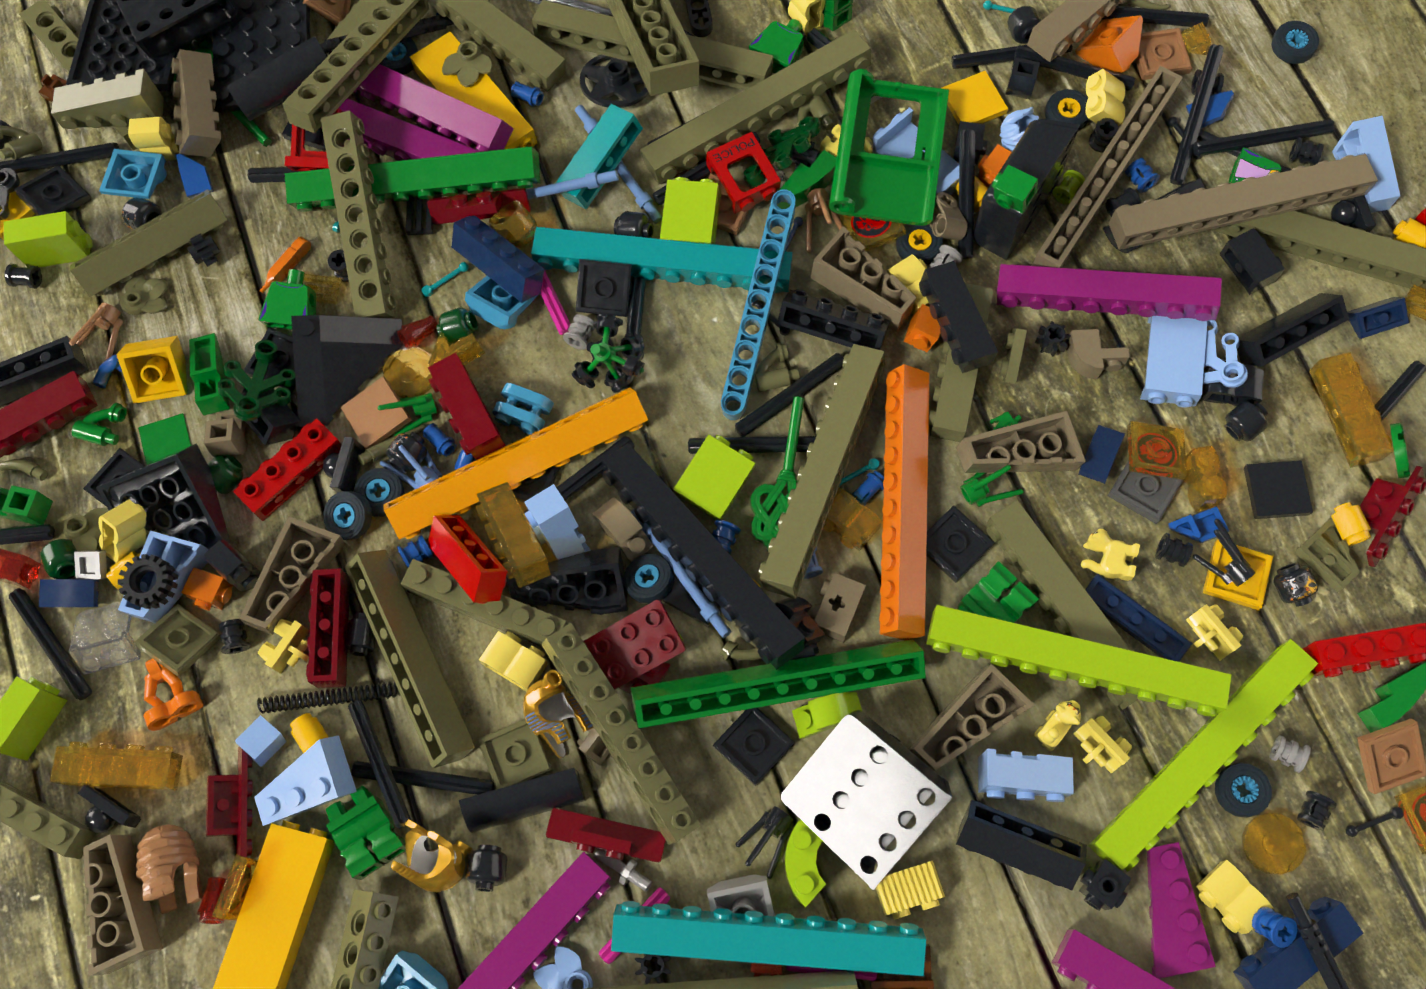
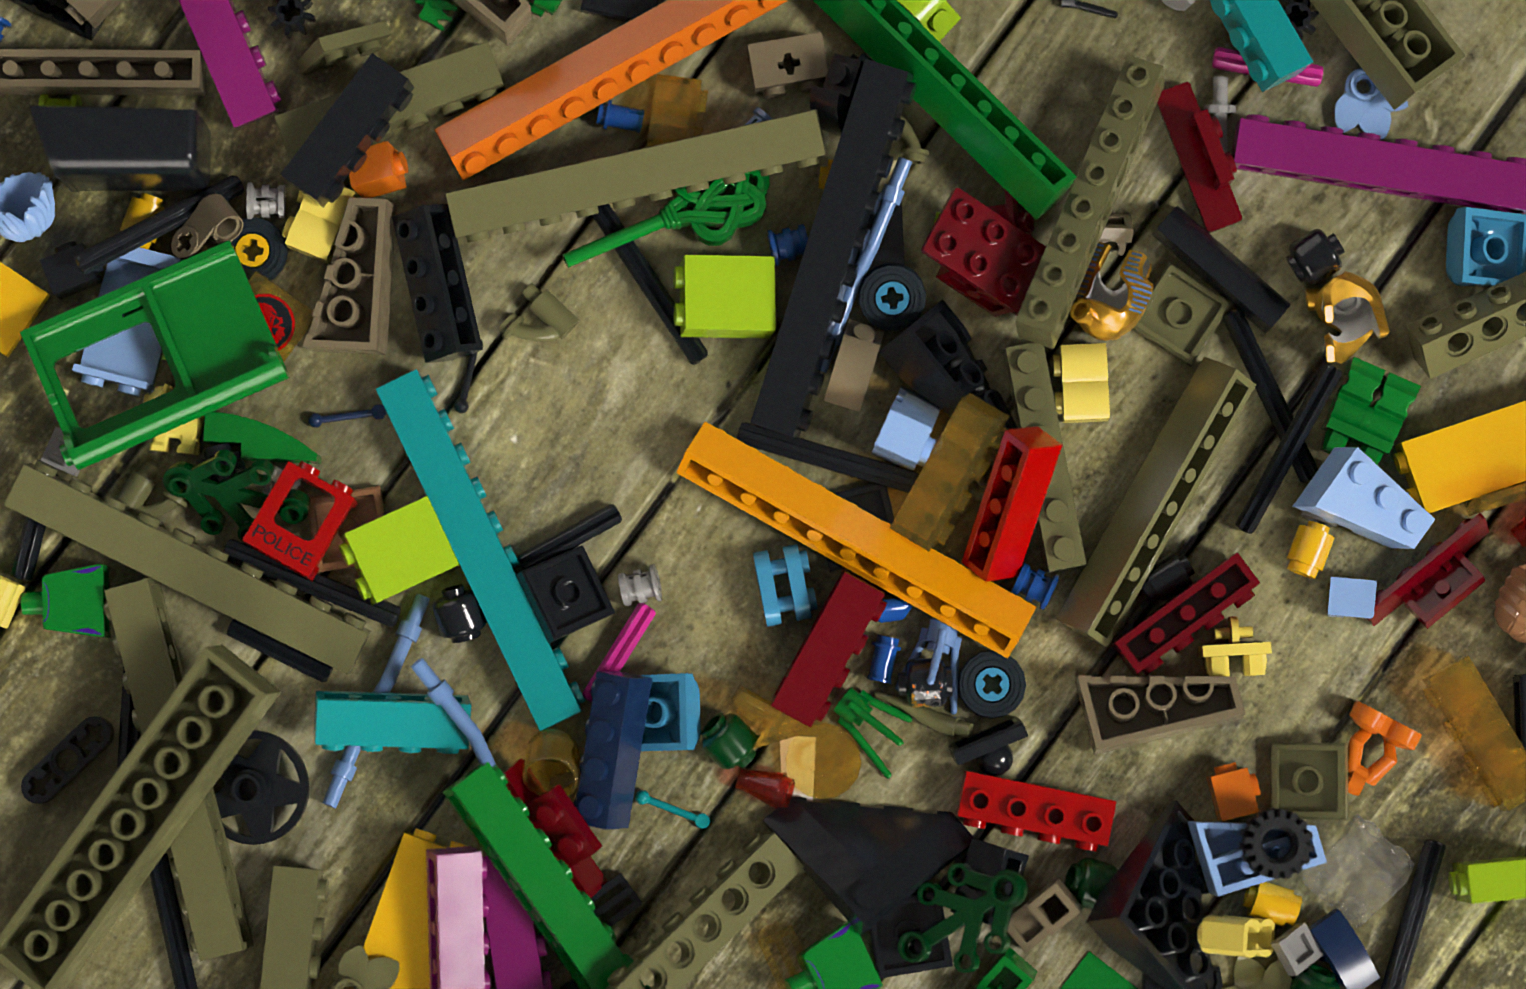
camera: 130 degrees left, 15 degrees up
black brick [204,540,261,592] -> none
black bush [219,619,251,654] -> none
black piece [257,682,398,714] -> none
black bush [323,491,372,540] -> none
black bush [328,249,349,282] -> none
medium nougat tile [341,376,412,449] -> none
blue pin [511,81,544,107] -> none
black plant [572,313,645,393] -> none
black tile [713,708,795,786] -> none
dark azure beam [721,190,795,420] -> none
black axle [735,353,844,437] -> none
medium nougat plant [805,188,843,253] -> none
teal hinge [838,458,879,489] -> none
orange brick [978,144,1011,188] -> none
green brick [992,165,1038,214] -> none
black bush [1105,188,1141,217] -> none

